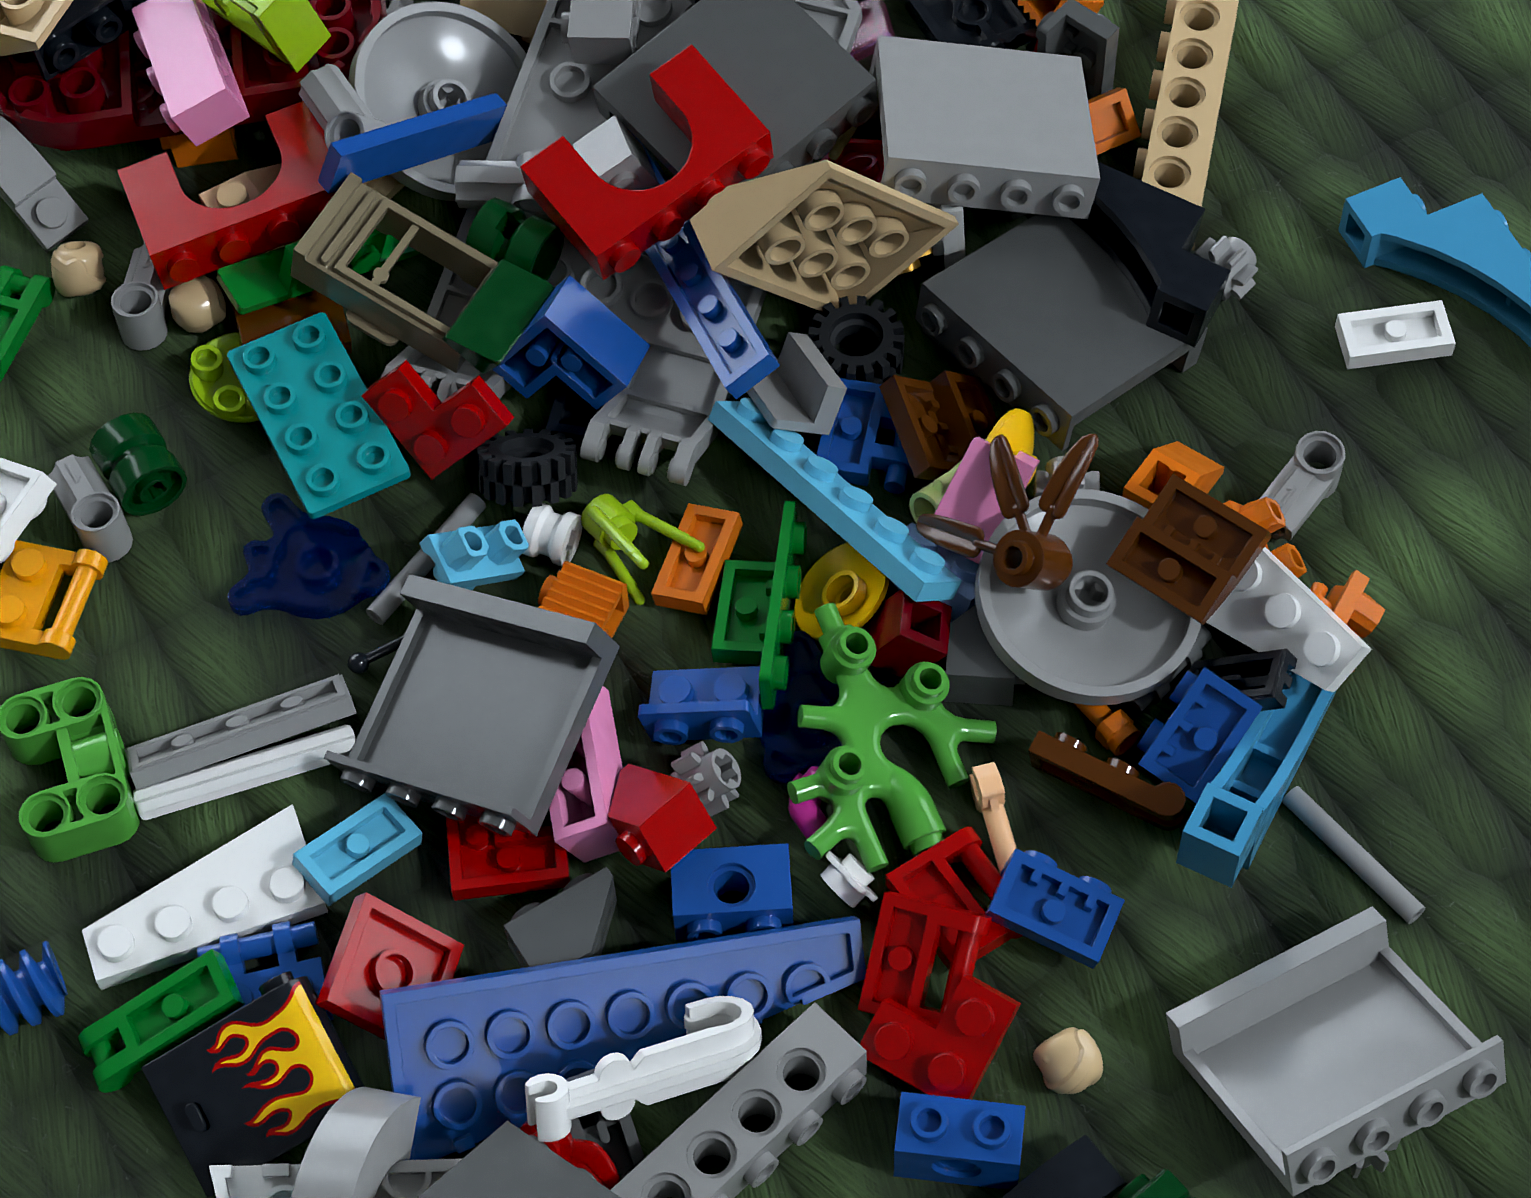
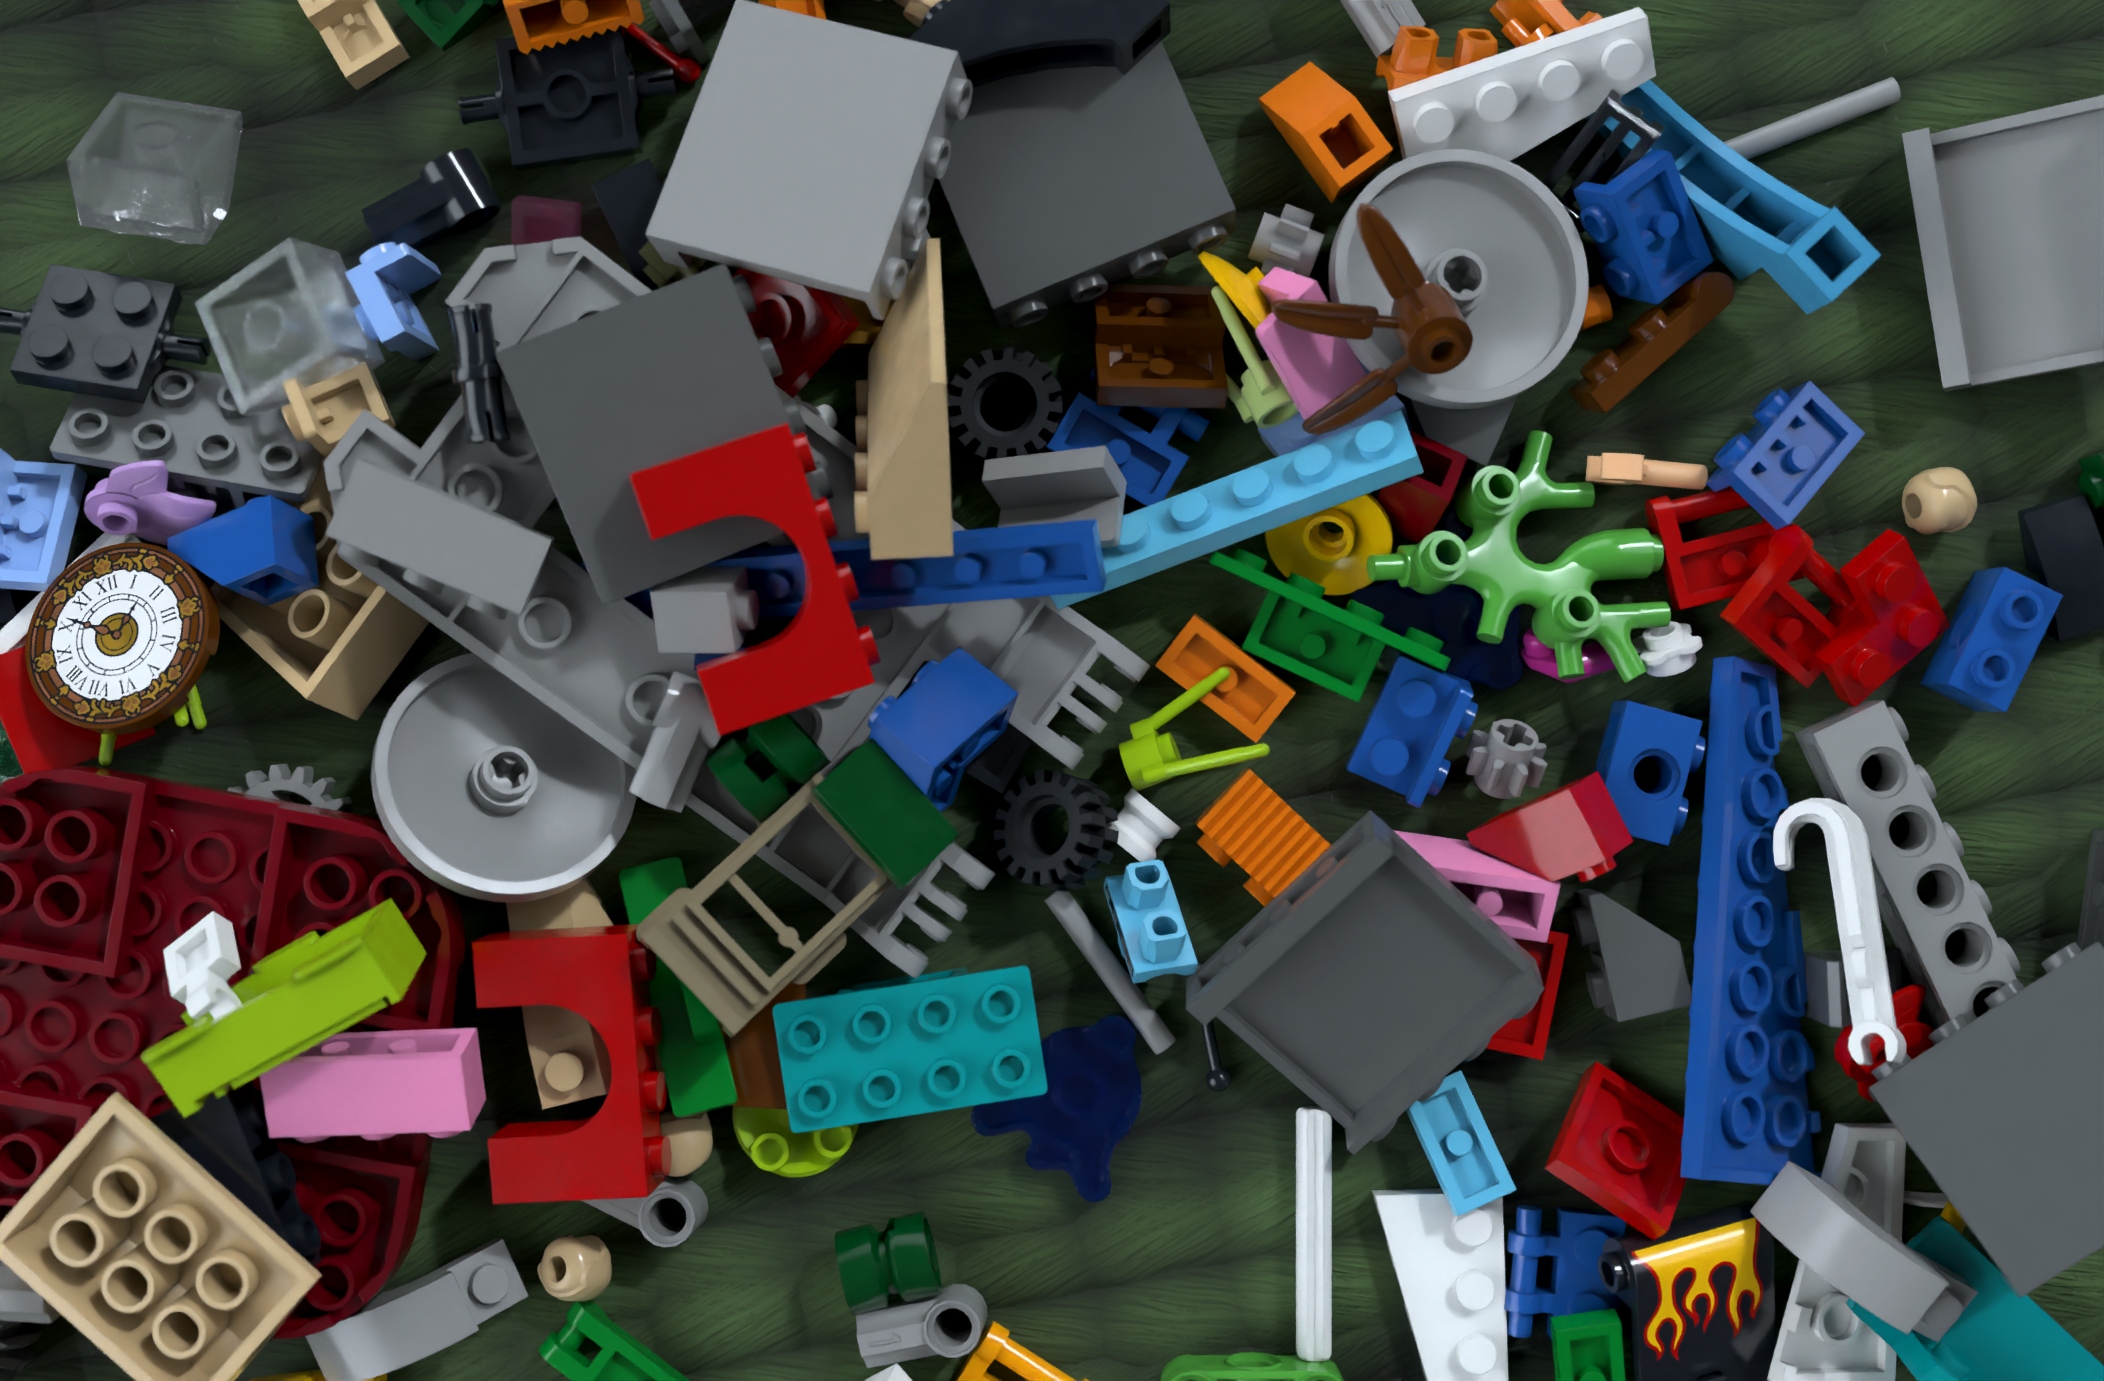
camera: 75 degrees left, 30 degrees up
light grey tile [125,674,356,791] -> none
light grey piece [299,64,387,149] -> none
blue tile [318,93,507,194] -> none
red plate [361,360,514,480] -> none
reddish brown slope [1106,474,1272,625] -> none

